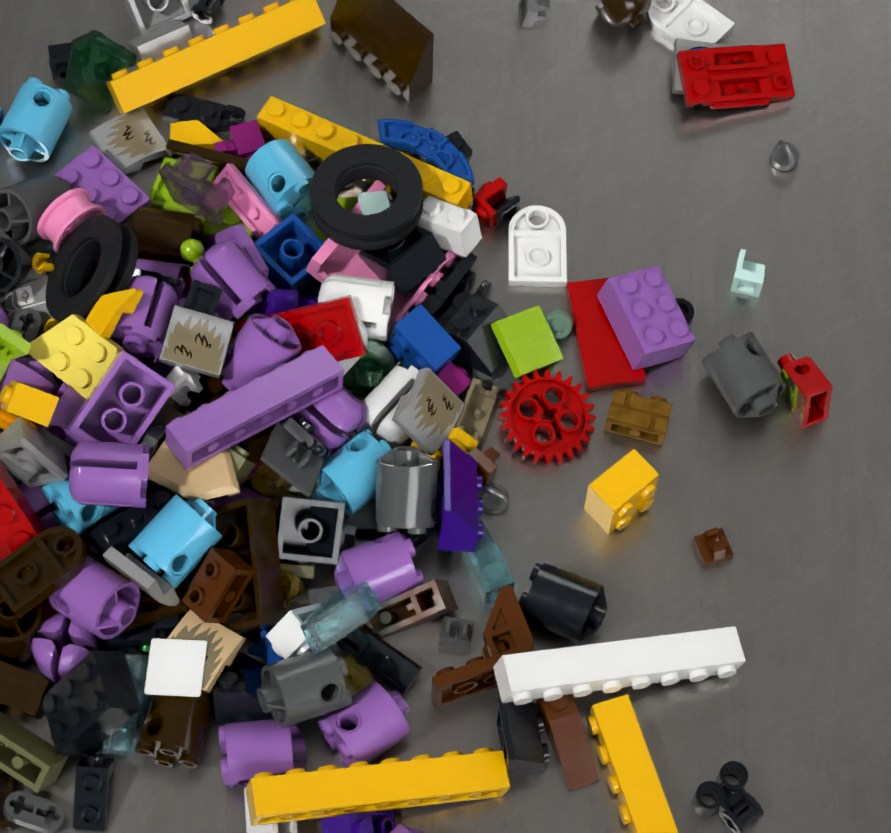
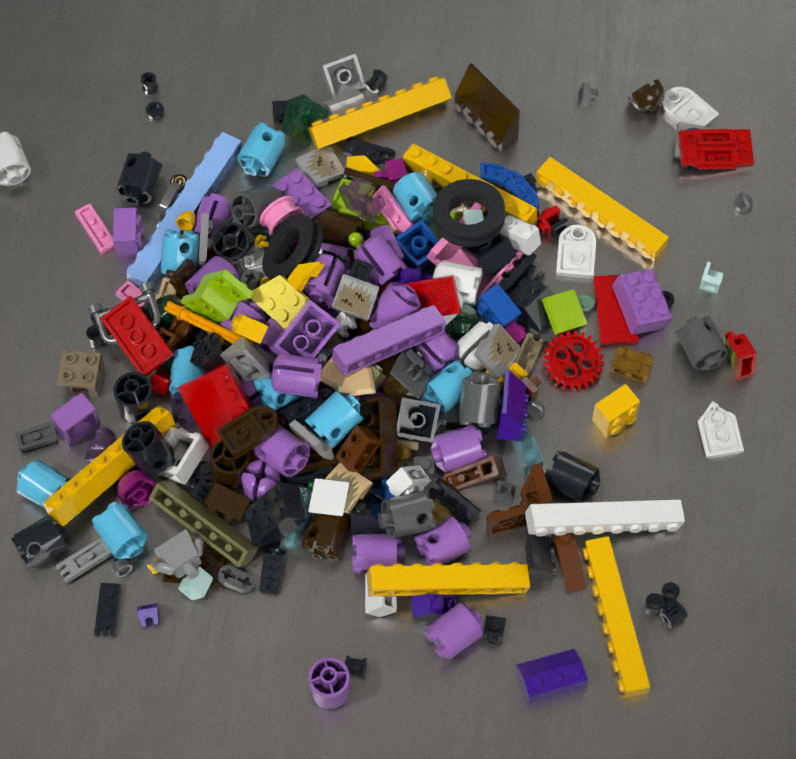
camera: 10 degrees right, 0 degrees up
clear light blue slope [300,581,380,655] -> none
reddish brown tile [693,527,734,568] -> none
none -> yellow brick [536,157,669,261]
none -> white tile [697,401,744,459]

